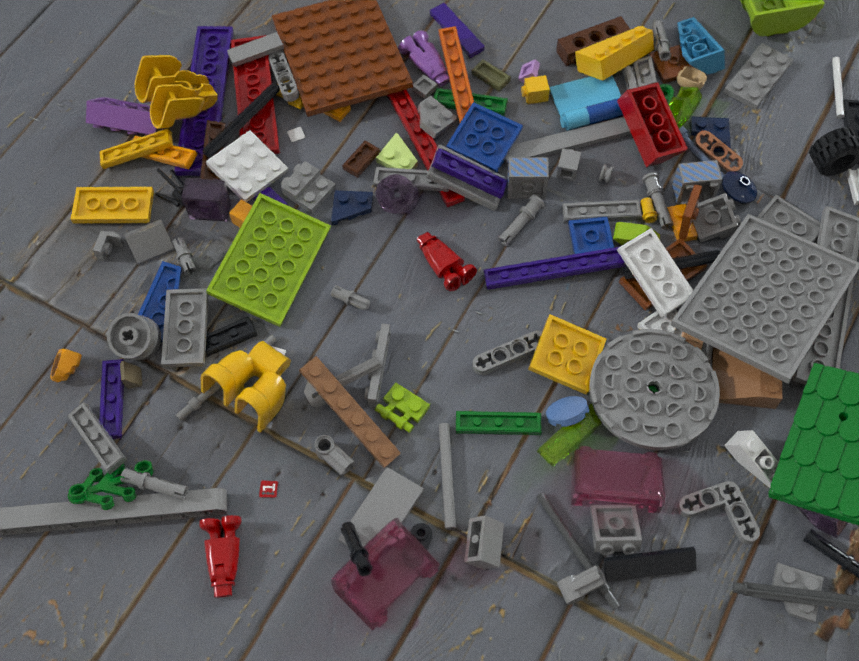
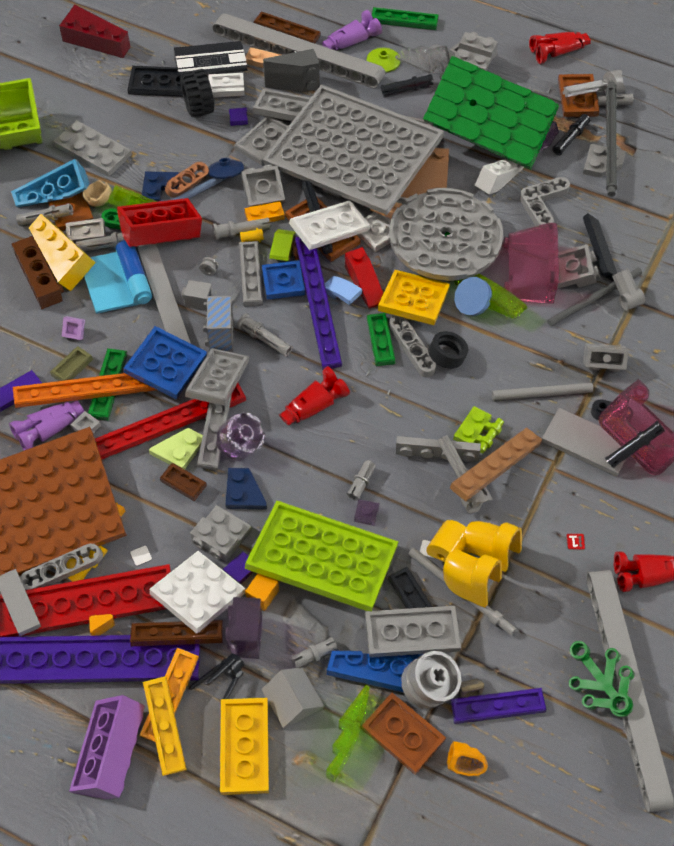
camera: 95 degrees left, 5 degrees down
light grey tile [68,402,127,474] -> none
light grey bracket [93,231,124,262] -> none
light grey pin [121,468,189,500] -> none
yellow piece [134,55,218,129] -> none
black axle [203,82,280,158] -> none
light grey piece [314,435,355,476] -> none
light grey plate [417,96,458,138] -> none
dark purple tile [432,148,508,199] -> none
green tile [456,411,542,435] -> none
yellow brick [521,75,550,104] -> none
light grey container [671,160,722,205] -> none
dark orange plate [679,184,702,240] -> none
white bar [832,57,845,119] -> none
none -> light orange slope [89,614,115,636]
none -> dark purple tile [229,108,248,126]
none -> light blue slope [325,276,362,305]
none -> clear neon green slope [326,685,370,782]
none -> red slope [345,247,384,309]
none -> clear purple plate [354,499,380,526]
none -> dark orange plate [361,693,446,775]
none -> green tile [366,313,395,366]
none -> black tyre [428,331,469,369]

